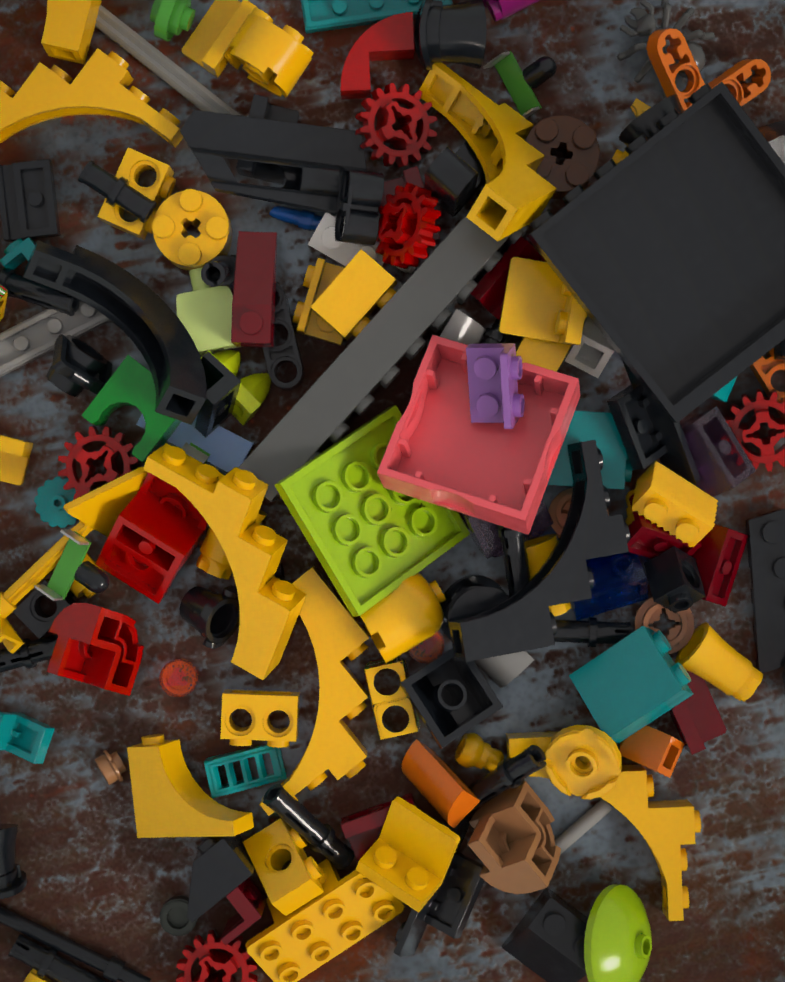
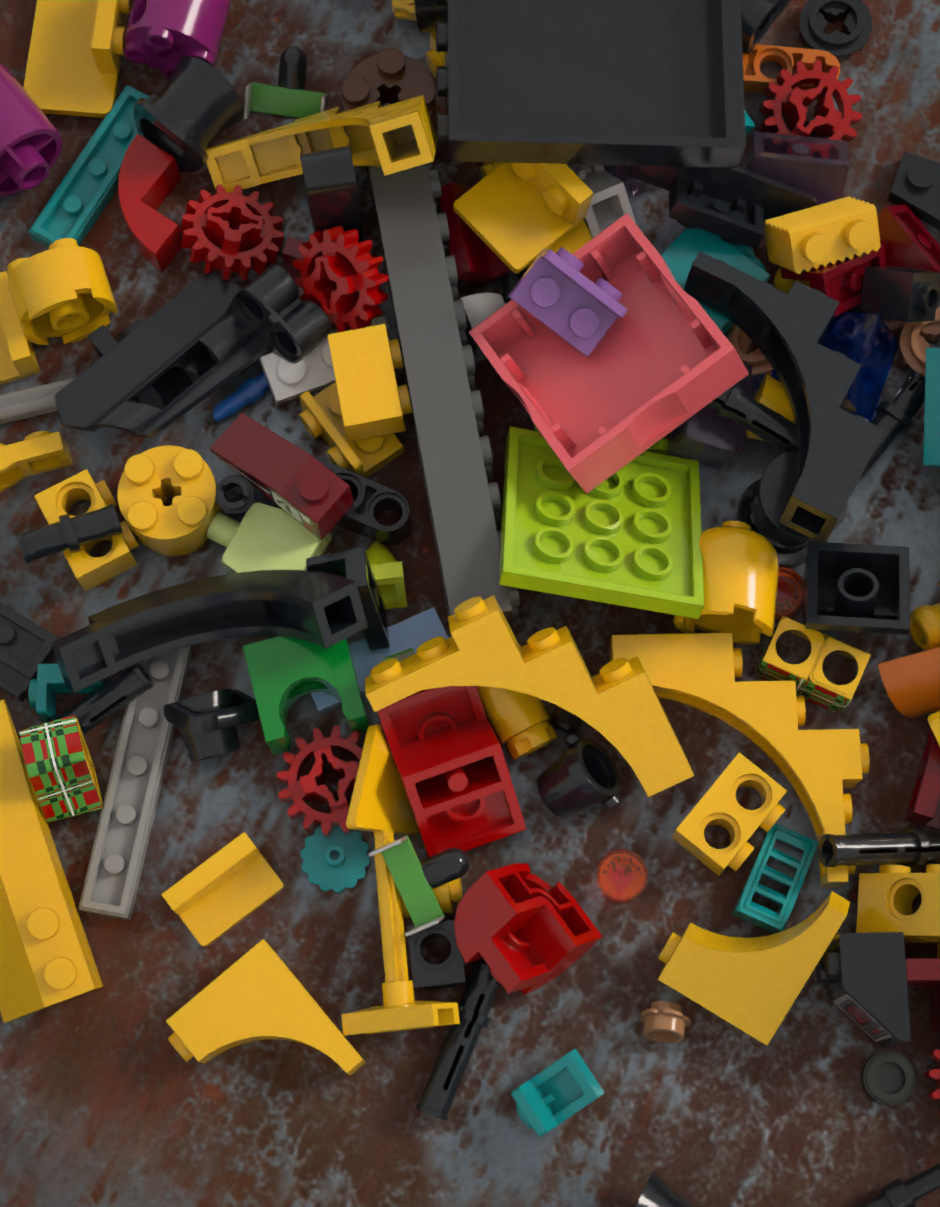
camera: 50 degrees left, 15 degrees down
light grey brick [474,651,534,688] -> none

